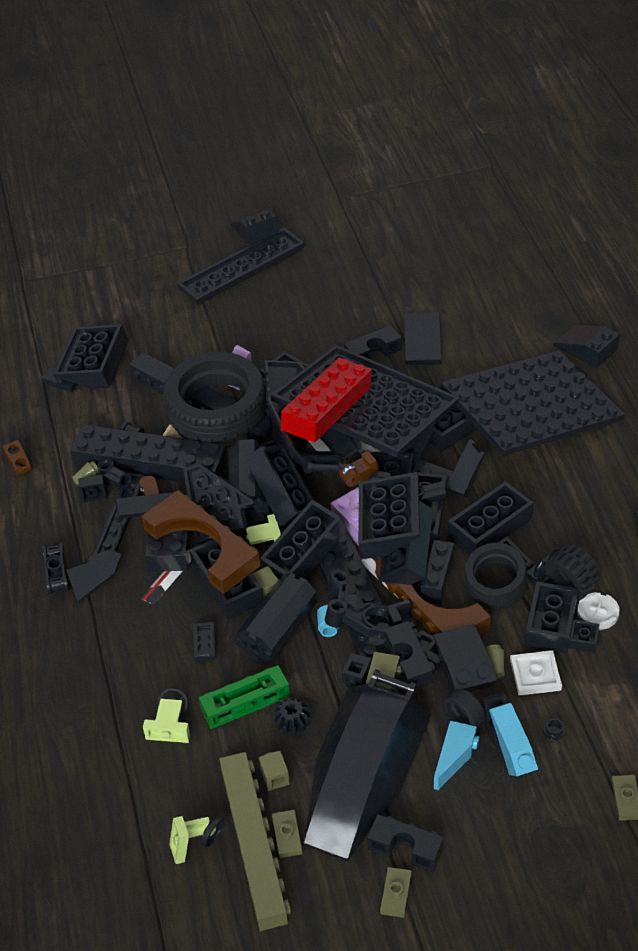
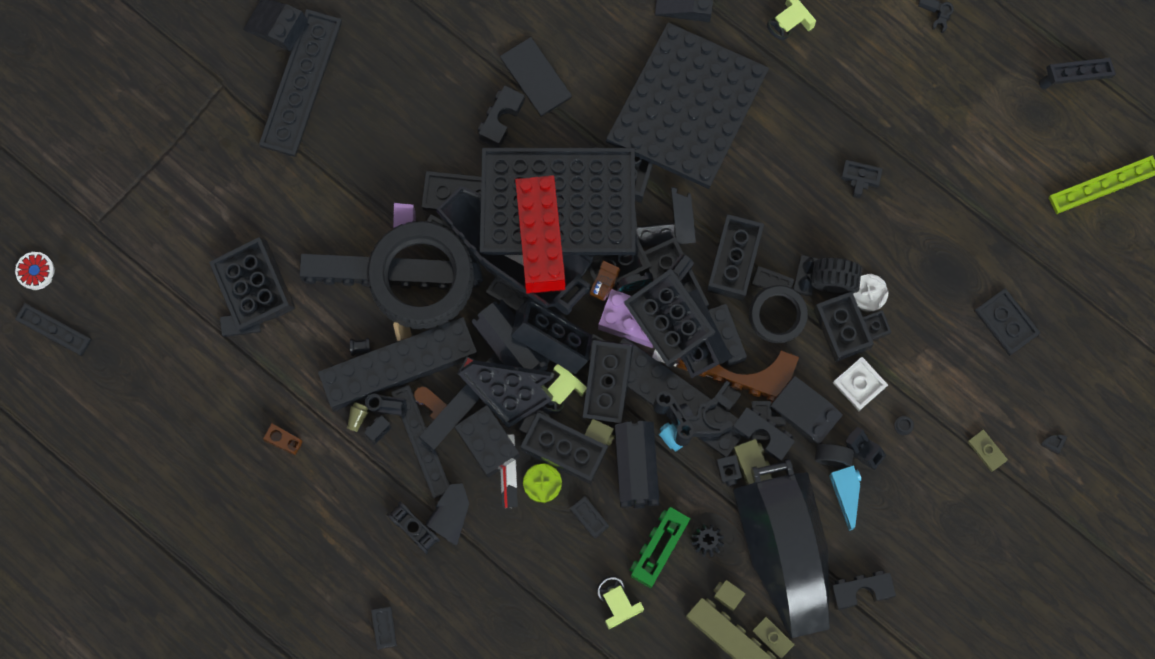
camera: 40 degrees left, 30 degrees up
reddish brown arch [141,490,260,594] -> none
olive plate [380,867,412,918] -> none
olive cone [485,645,505,678] -> none
medium azure slope [489,703,538,776] -> none
none -> lime tile [523,464,562,503]

